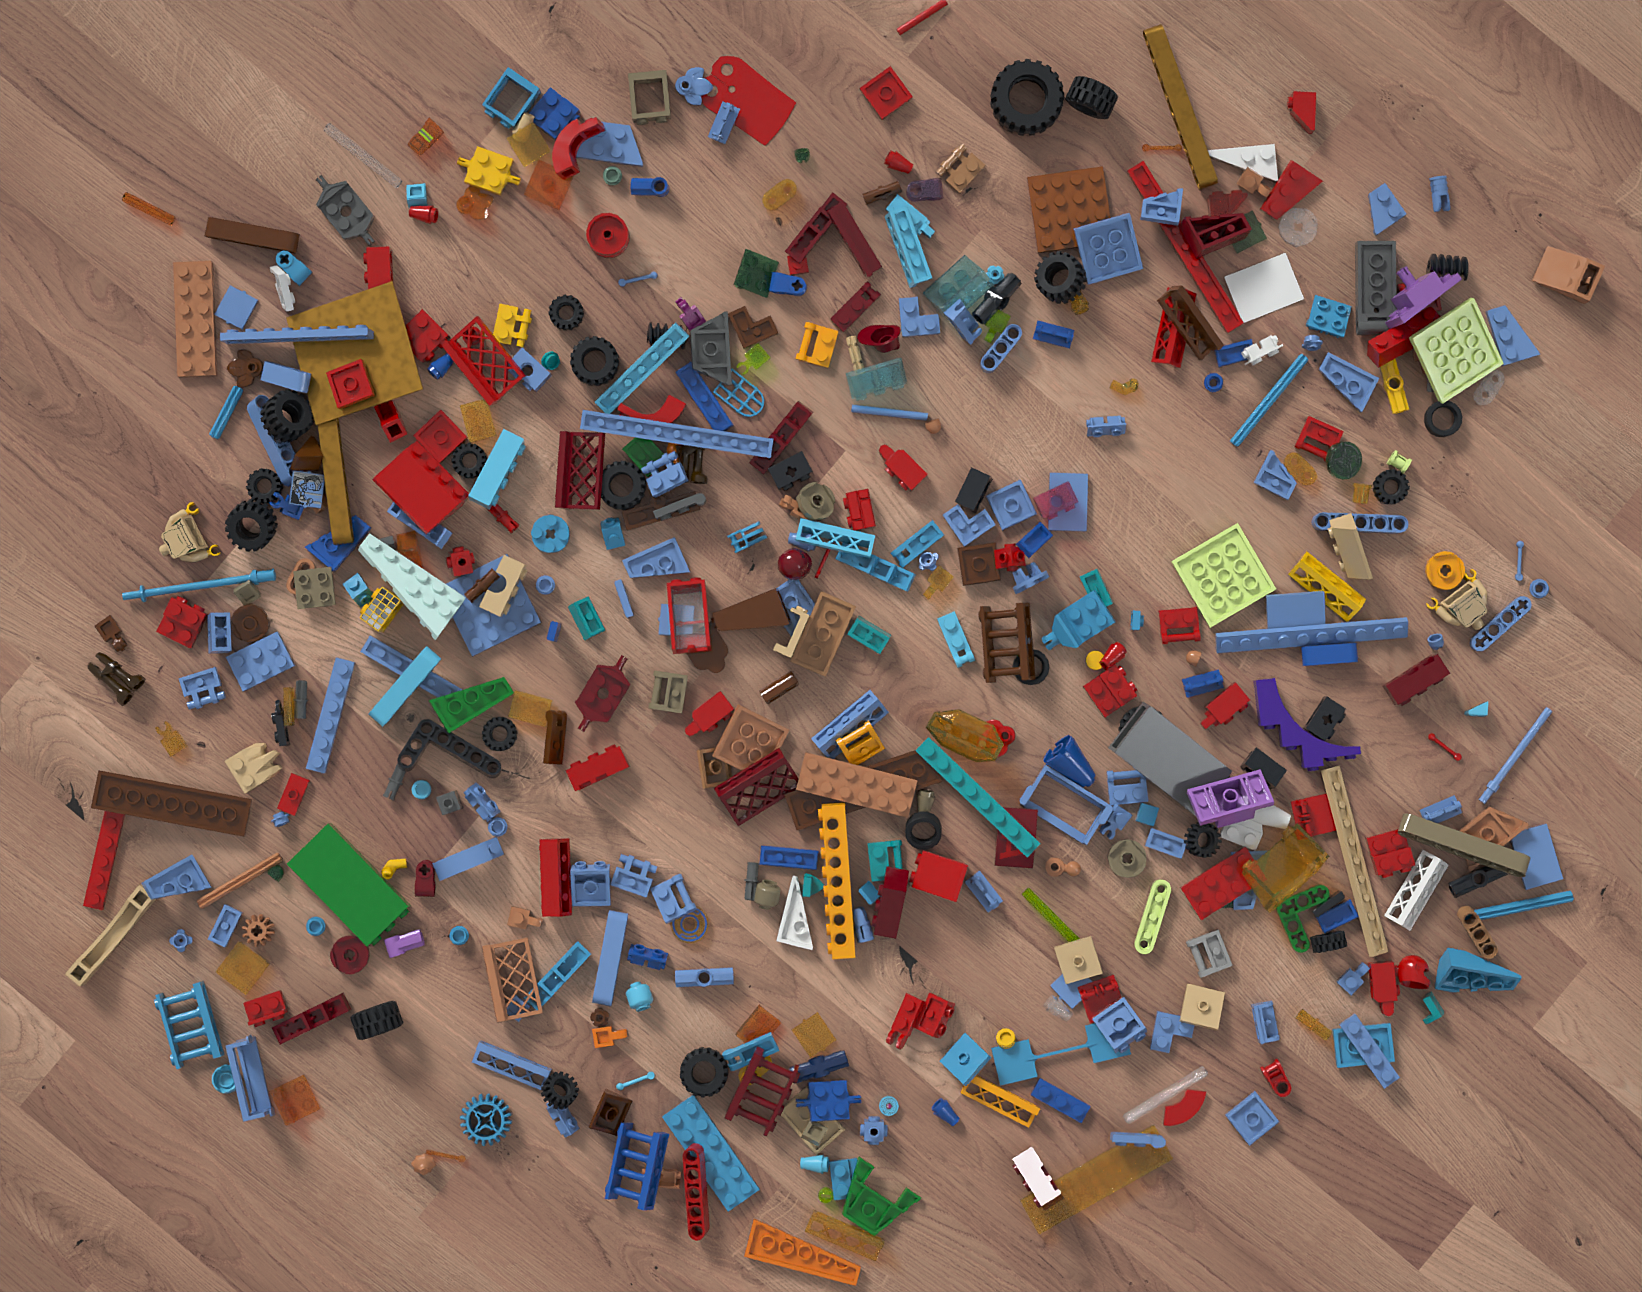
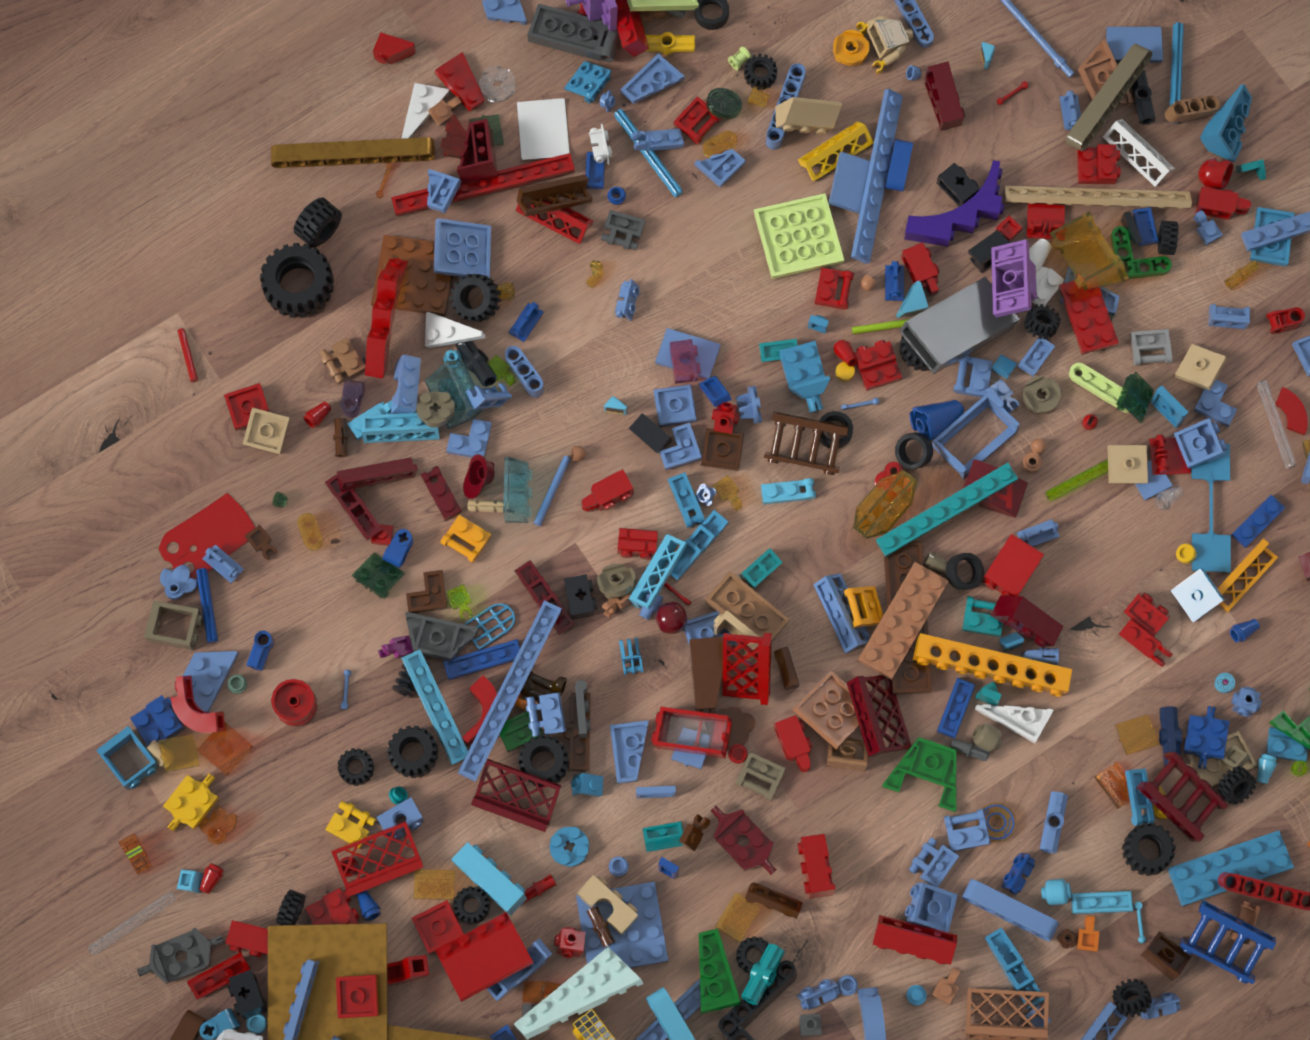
camera: 75 degrees left, 15 degrees down
none -> red plate [187,952,250,1000]
none -> blue axle [196,568,218,643]
none -> black brick [228,969,267,1020]
none -> tan plate [243,407,289,454]
none -> reddish brown plate [245,525,277,560]
none -> medium azure tile [246,1014,267,1034]
none -> black tyre [276,889,306,925]
none -> red arch [365,258,408,379]
none -> medium blue arch [391,354,421,414]
none -> dark tan plate [416,391,455,427]
none -> white wing [425,312,485,348]
none -> dark grey plate [601,210,645,250]
none -> medium azure slope [604,396,628,415]
none -> medium blue hinge [631,129,684,151]
none -> reddish brown plate [679,814,710,851]
none -> red fence [722,633,772,705]
none -> red plate [728,744,748,764]
none -> teal piece [741,944,785,1005]
none -> medium blue hinge [841,398,880,411]
none -> lime bar [852,319,909,334]
none -> green wing [882,737,956,813]
none -> black tyre [895,432,933,469]
none -> medium azure slope [896,281,929,318]
none -> dark azure plate [906,985,927,1006]
none -> red plate [996,215,1022,242]
none -> medium azure tile [1071,891,1133,914]
none -> red hinge [1082,414,1098,430]
none -> clear green hinge [1116,372,1154,423]
none -> dark azure plate [1150,385,1189,428]
none -> black tyre [1217,766,1257,805]

